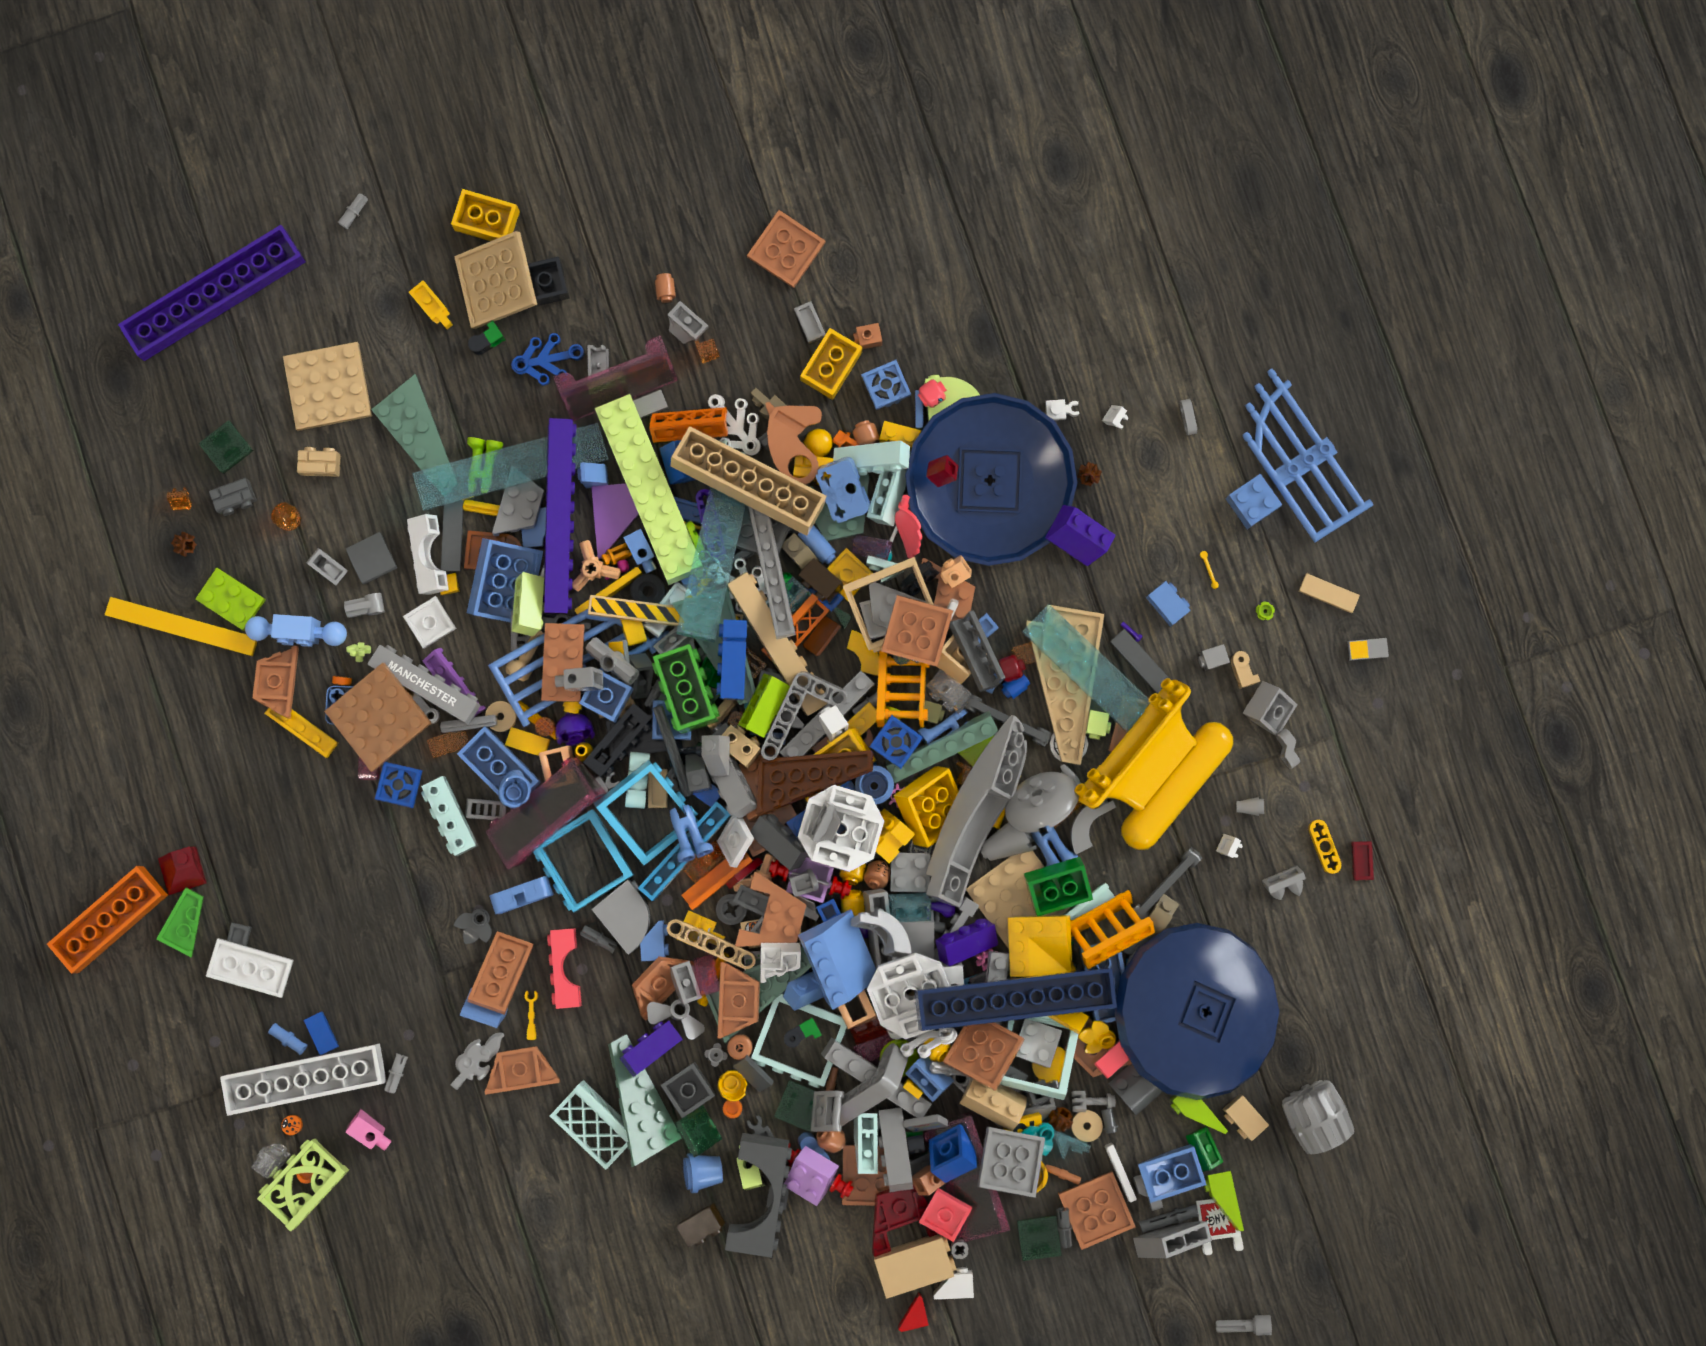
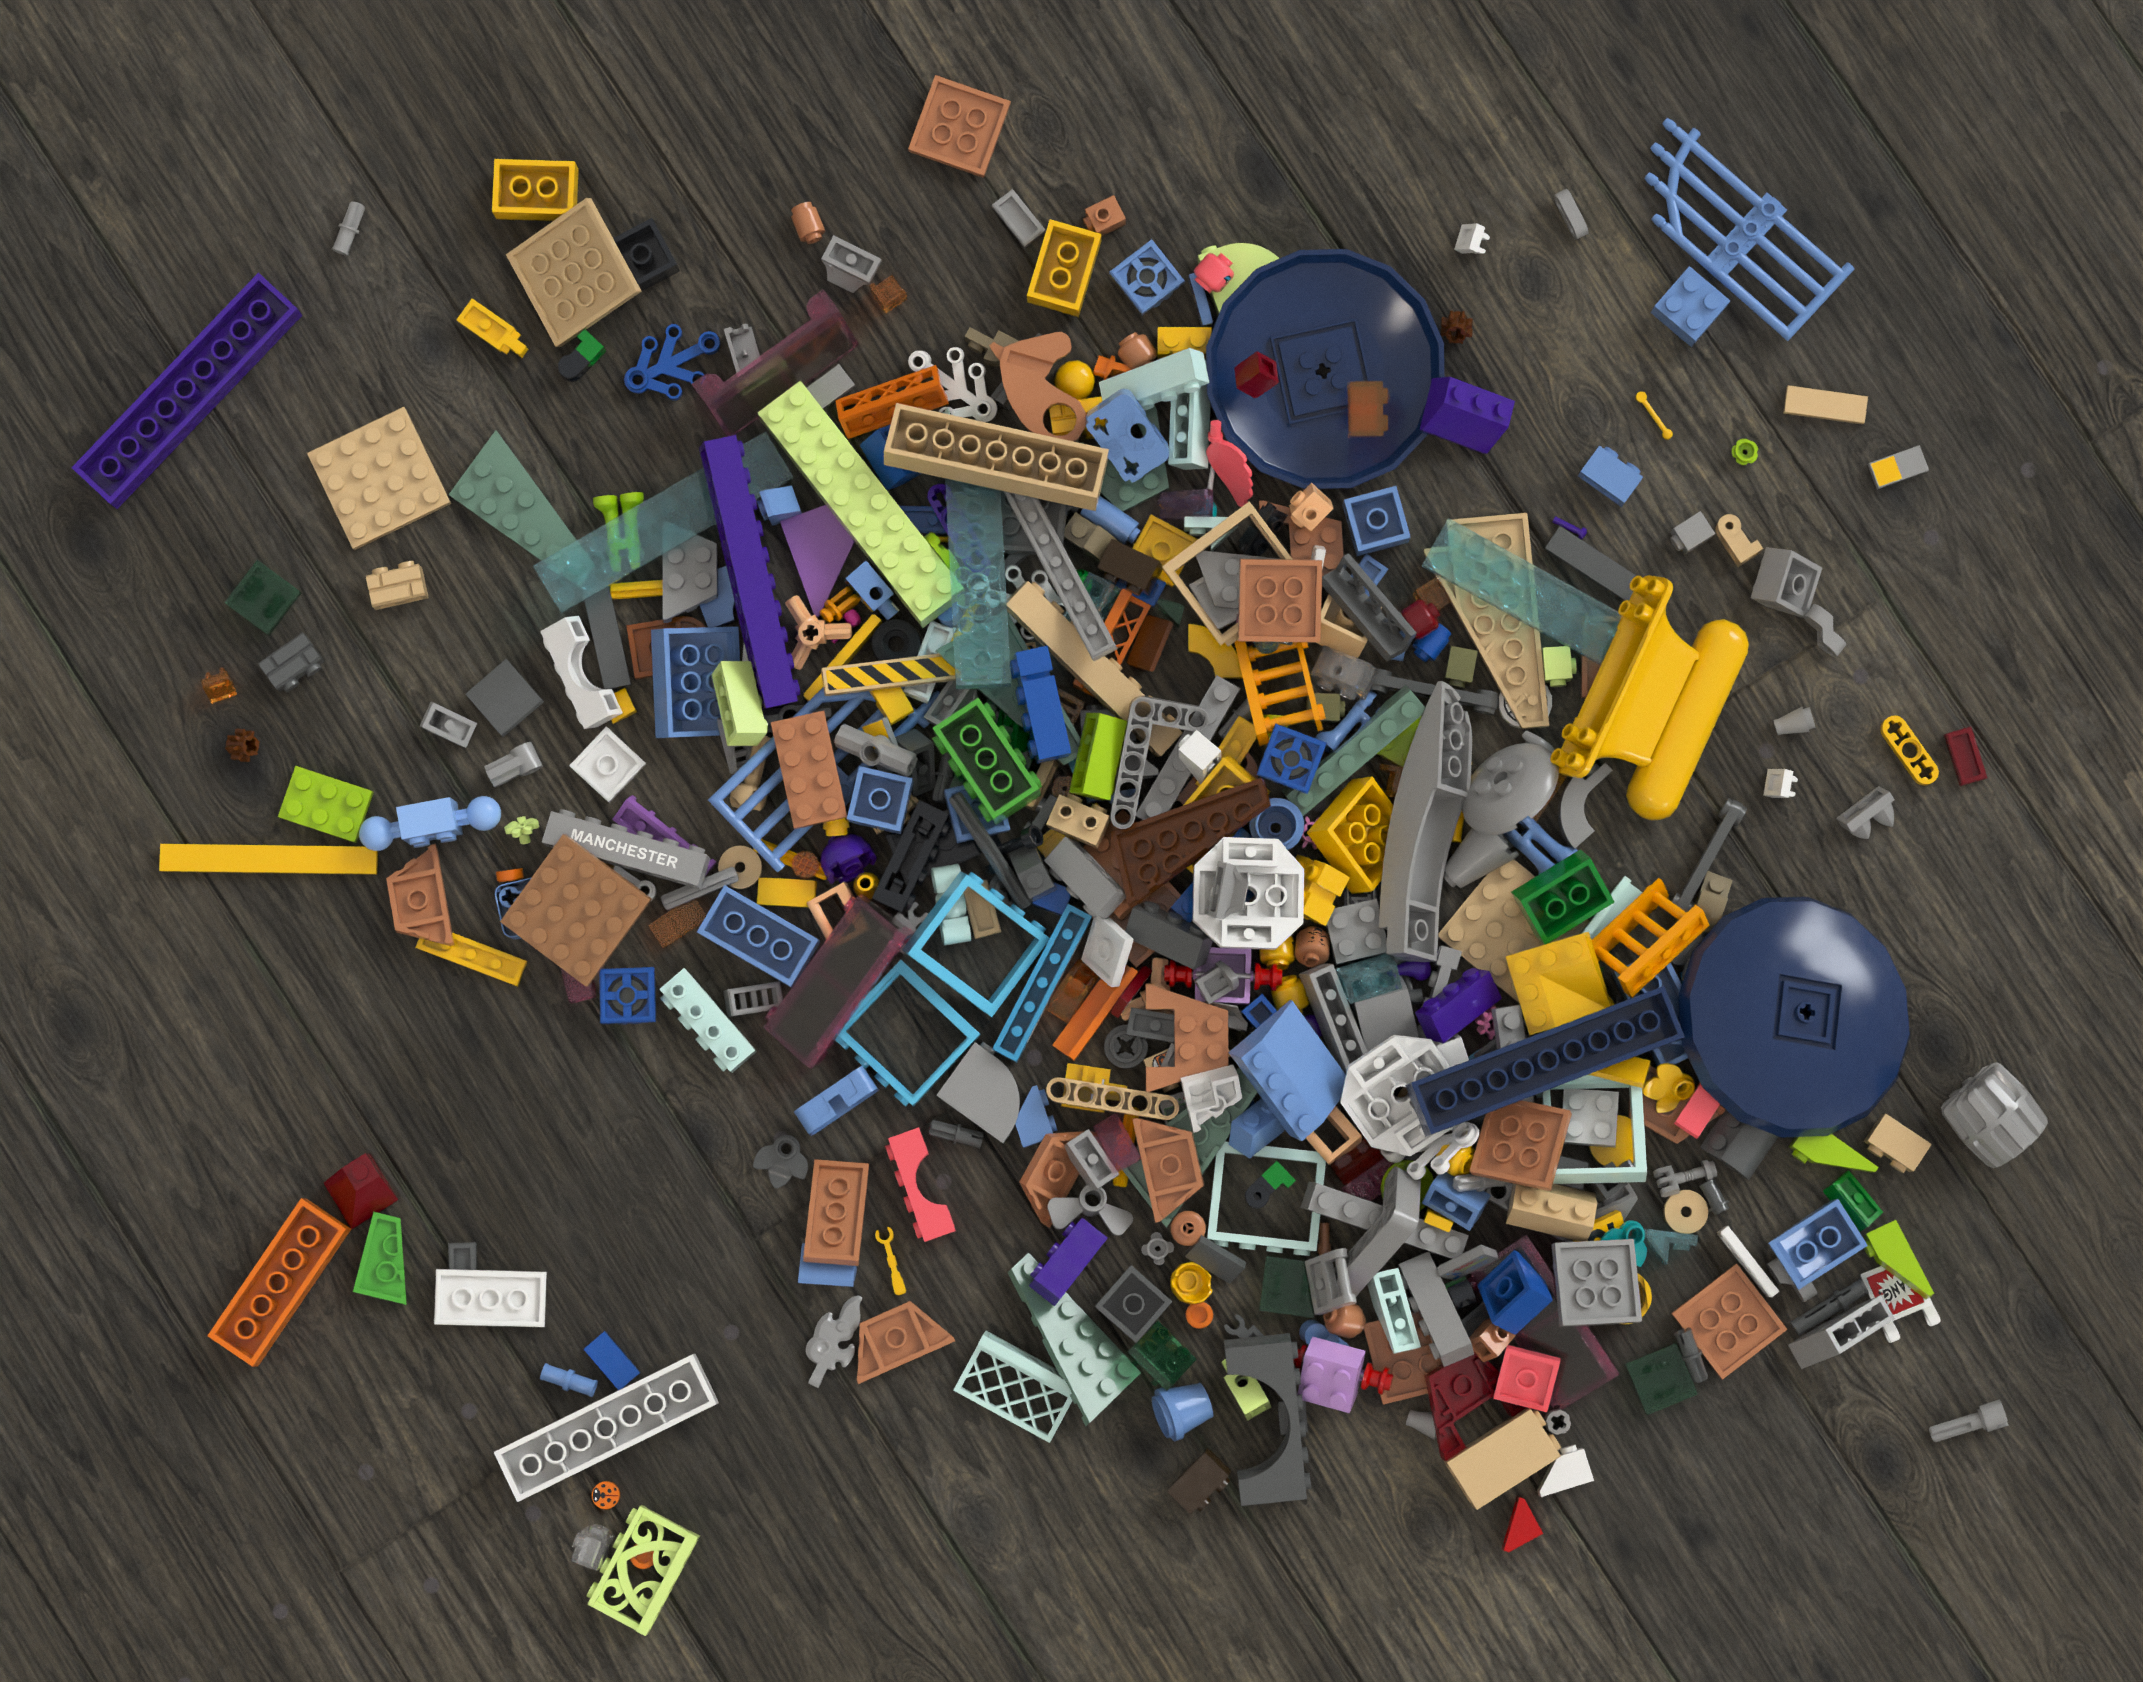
camera: 10 degrees left, 0 degrees up
clear orange piece [271,502,301,531] -> none
bright pink torso [346,1109,391,1151] -> none
light grey axle [384,1053,408,1093] -> none
medium blue hair [499,770,531,808] -> none
light grey torso [555,667,604,692] -> none
medium blue piece [670,804,713,863] -> none
light grey slope [702,735,730,776] -> none
arch [851,910,911,958] -> none
white plate [1045,399,1079,420] -> none
nougat piece [1045,1164,1081,1185] -> none
reddish brown gear [1048,1107,1073,1132] -> none
none -> medium blue brick [1342,486,1411,556]
none -> clear orange brick [1347,381,1388,438]
none -> light grey cone [1406,1410,1437,1440]
none -> olive brick [1443,646,1478,689]

